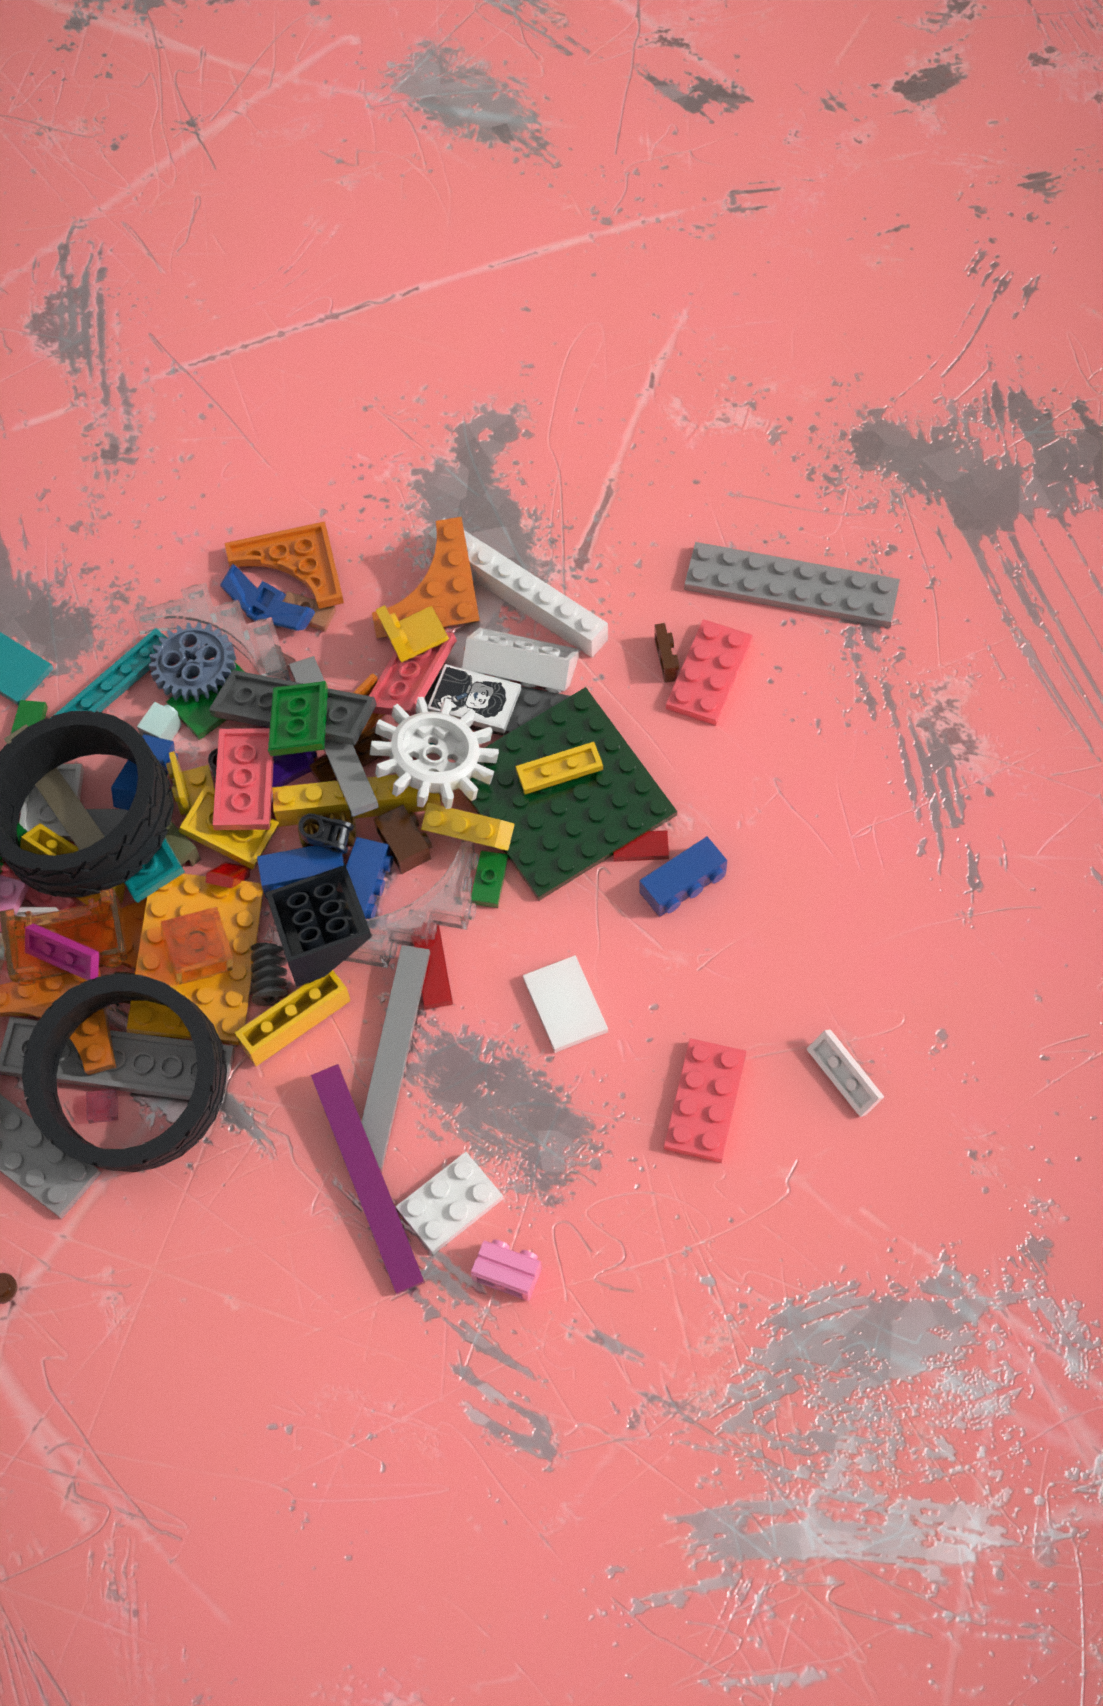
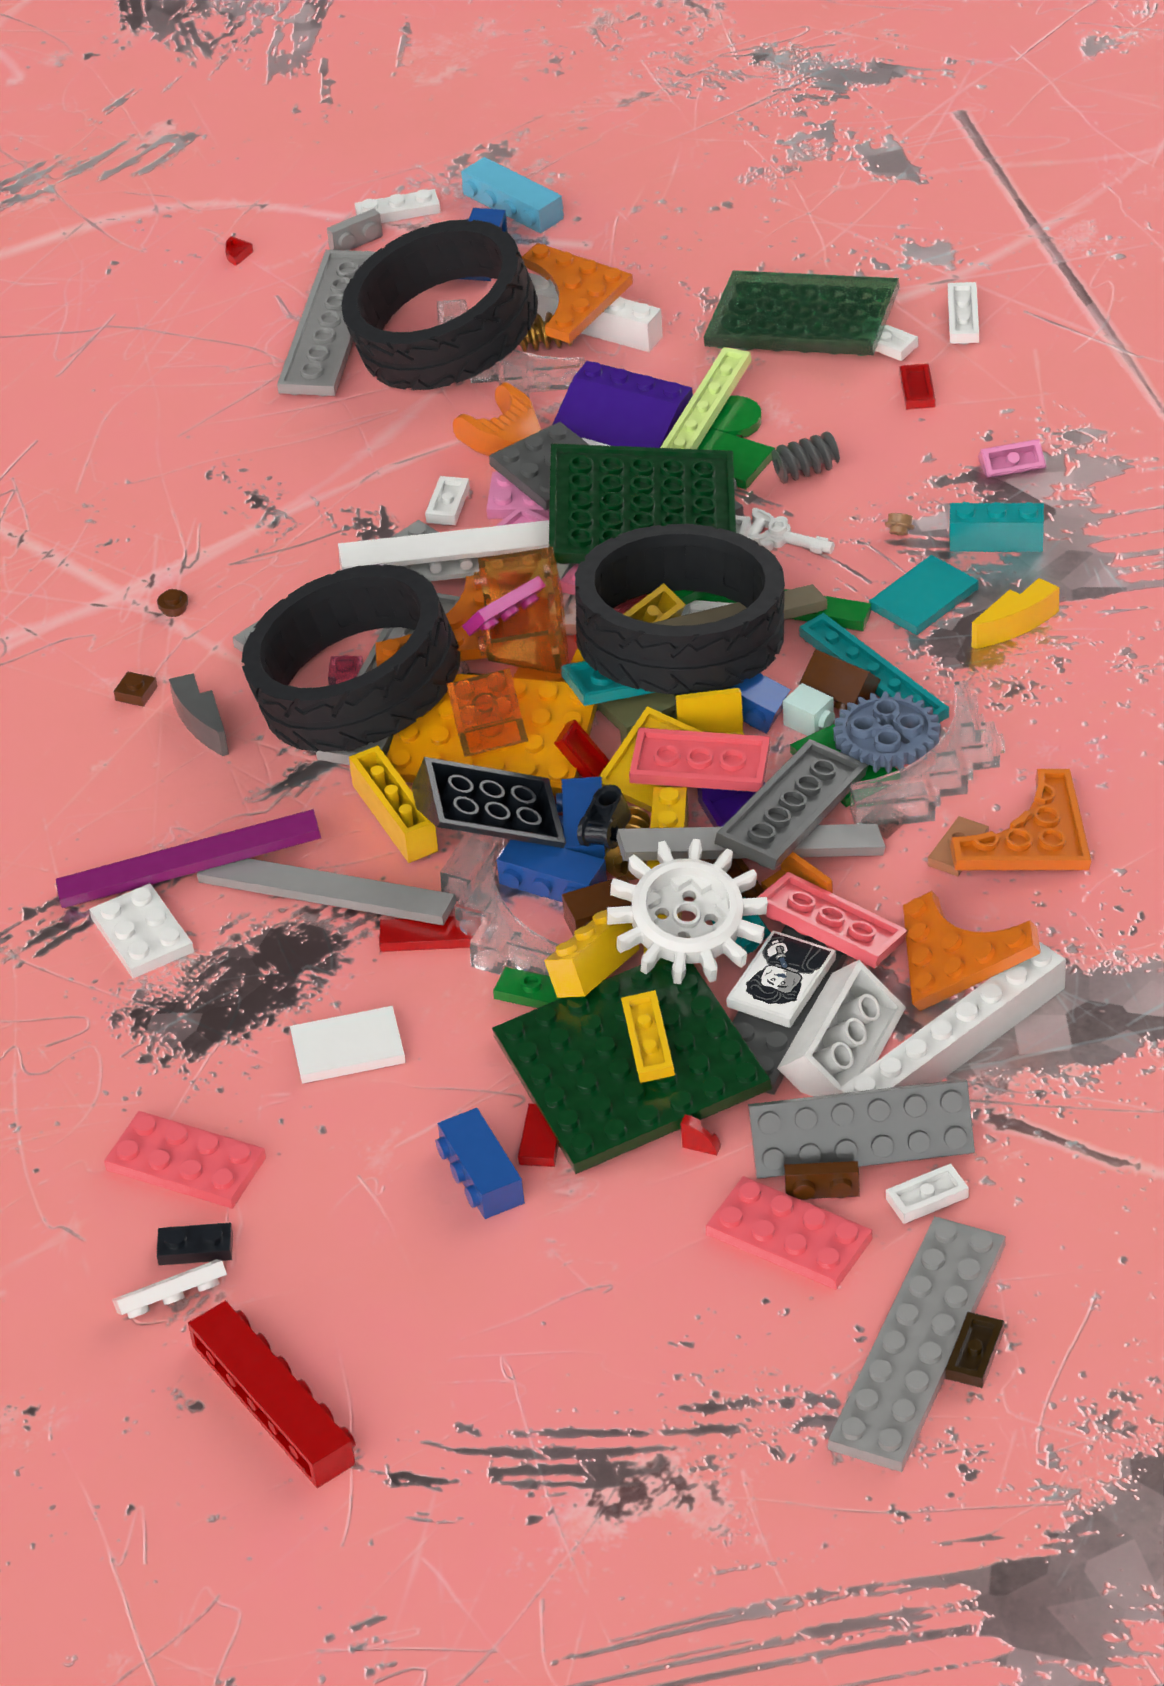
camera: 100 degrees right, 20 degrees down
blue plate [220,564,315,631] -> none
green tile [268,681,328,756] -> none
yellow bracket [376,605,449,663] -> none
bright pink brick [471,1239,542,1301] -> none
none -> reddish brown plate [114,671,158,707]
none -> black plate [157,1222,233,1266]
none -> dark grey slope [169,673,229,756]
none -> red brick [188,1300,356,1488]
none -> red tile [681,1114,721,1156]
none -> plate [748,1079,975,1179]
none -> reddish brown brick [799,649,881,710]
none -> white plate [886,1163,969,1224]
none -> dark brown plate [945,1312,1005,1388]
none -> yellow slope [972,578,1060,649]

